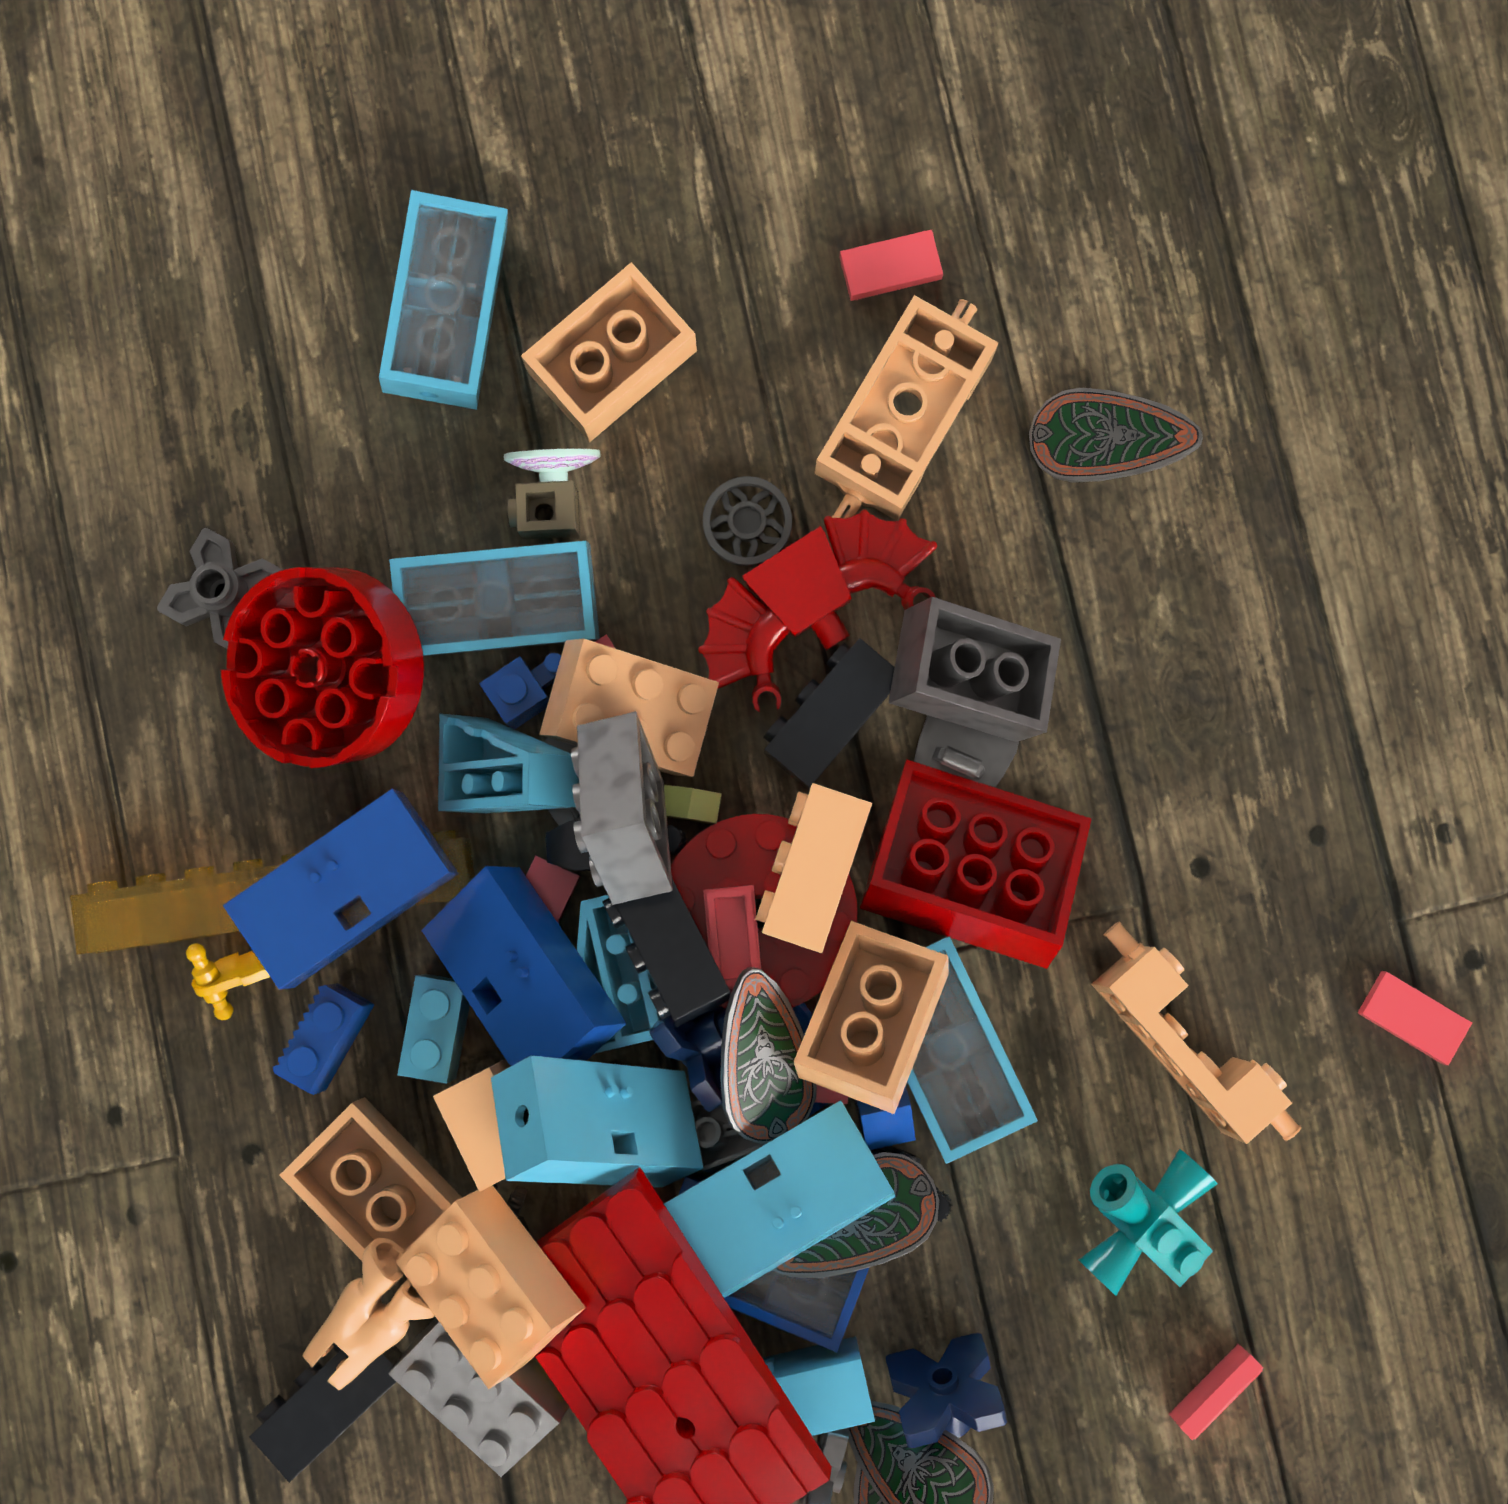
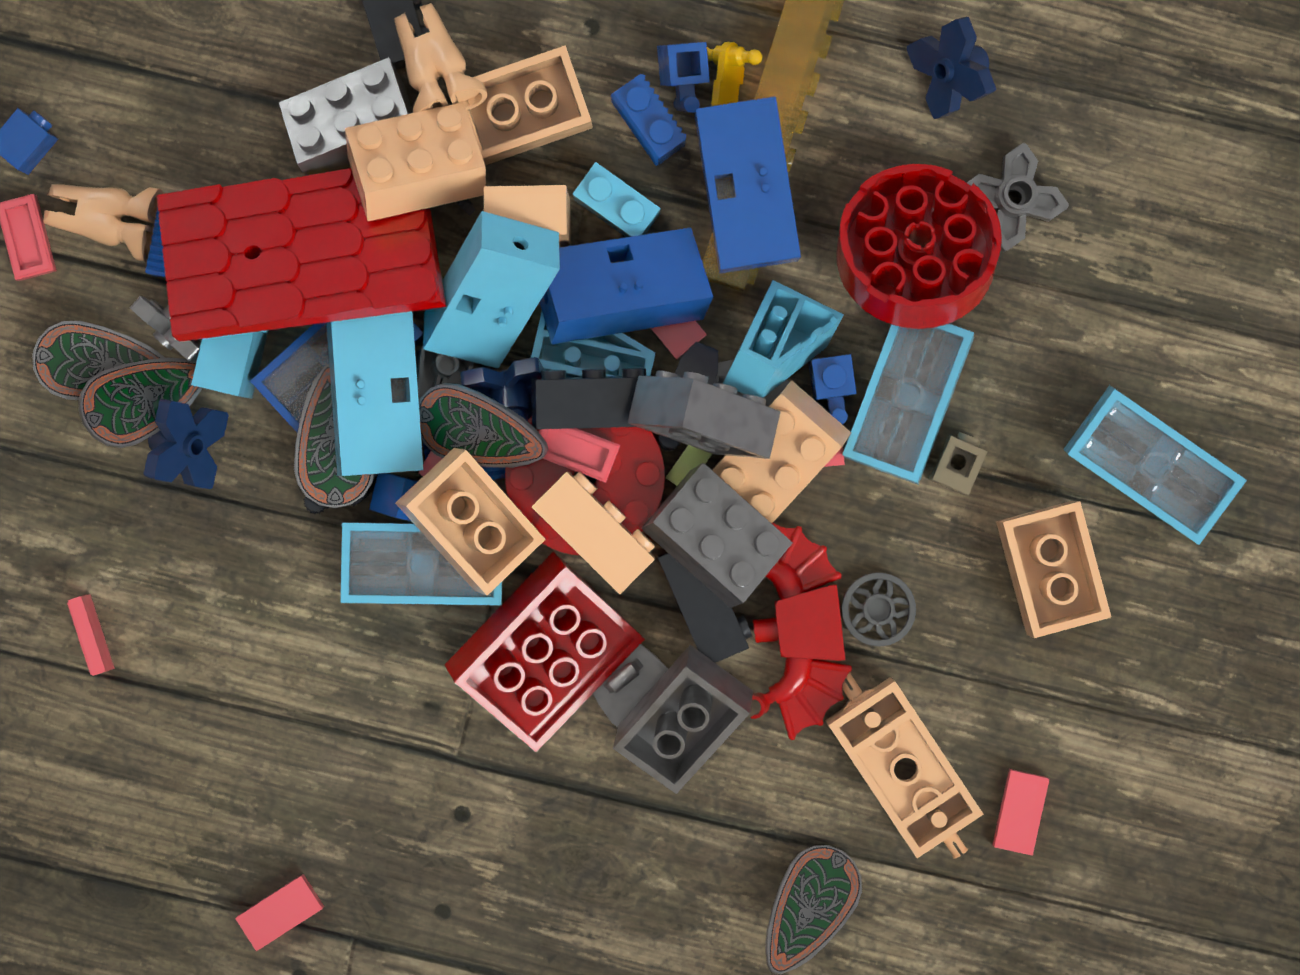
camera: 120 degrees right, 5 degrees up
light aqua dish [504,449,601,482] -> none
teal brick [1078,1149,1218,1296] -> none
light nougat brick [1091,921,1302,1144] -> none
none -> flat silver brick [641,463,793,608]
none -> blue brick [657,42,710,113]
none -> dark blue plant [907,16,996,119]

